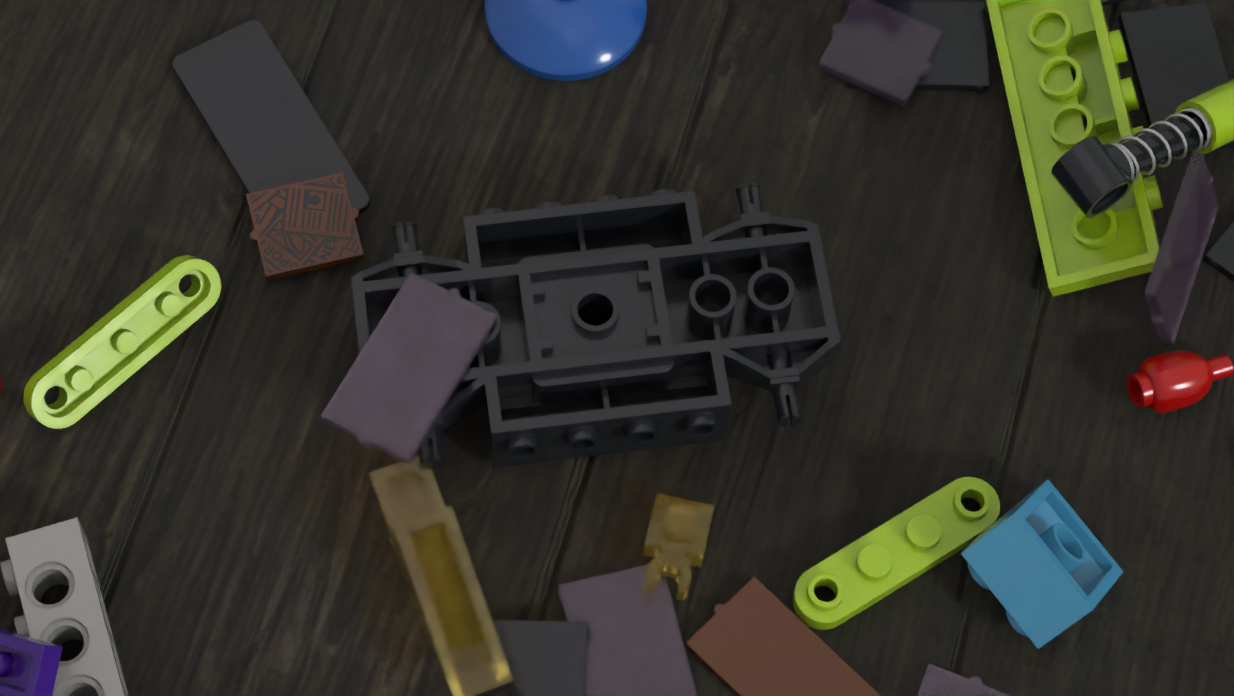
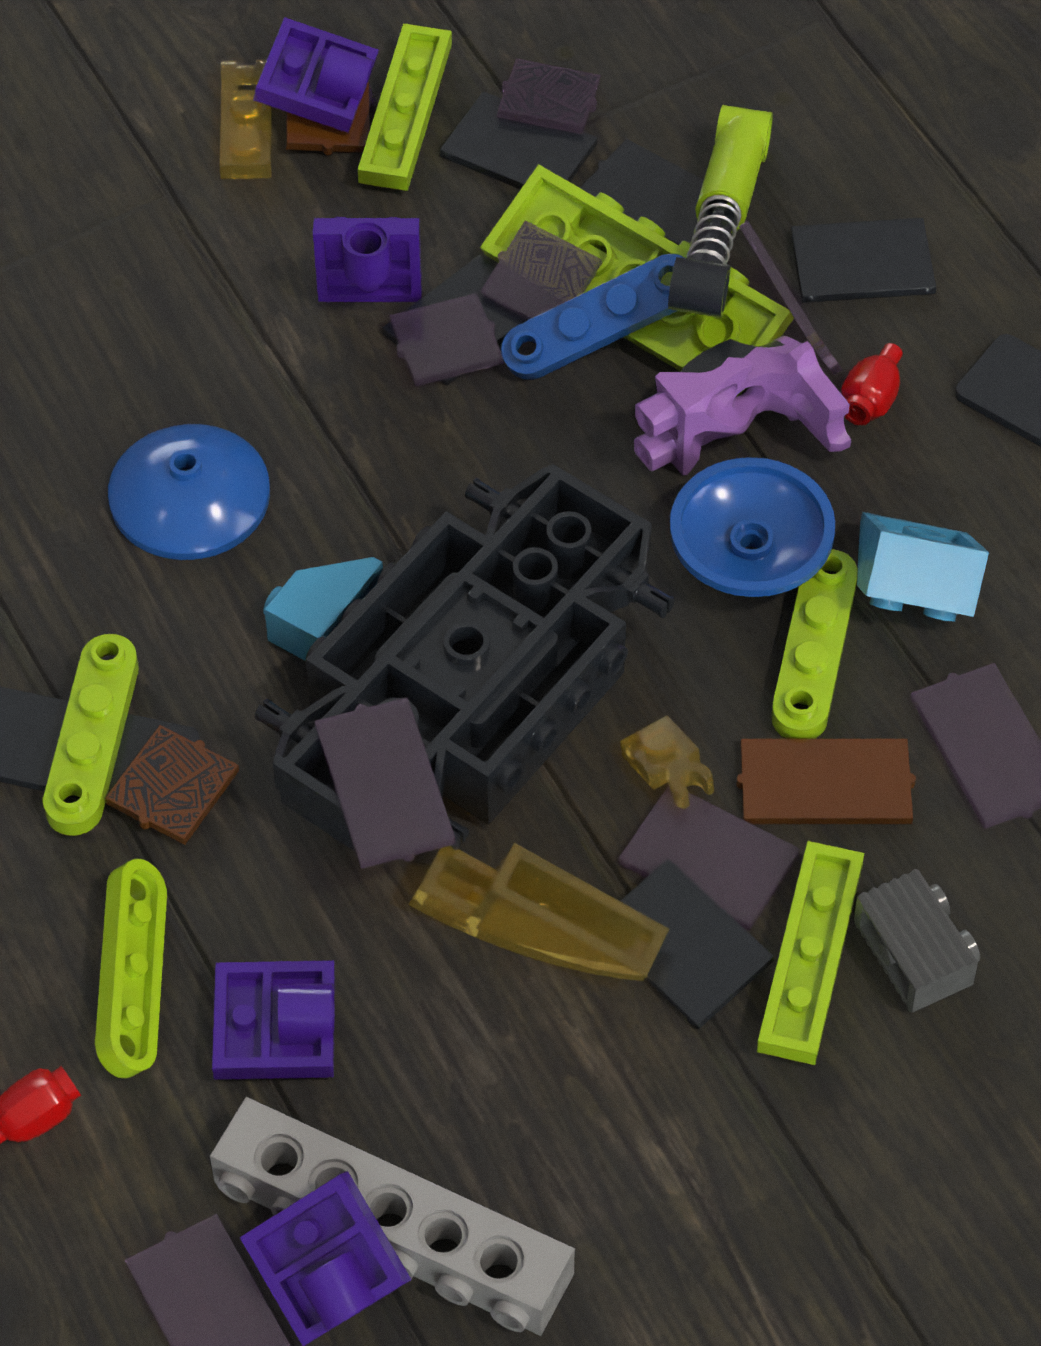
camera: 40 degrees left, 10 degrees down
none -> lime plate [43,634,139,836]
none -> dark purple plate [212,960,335,1080]
none -> dark azure slope [263,557,383,660]
none -> piece [481,220,603,320]
none -> blue plate [501,254,685,380]
none -> medium lavender hips [634,336,851,475]
none -> blue dish [670,458,835,597]

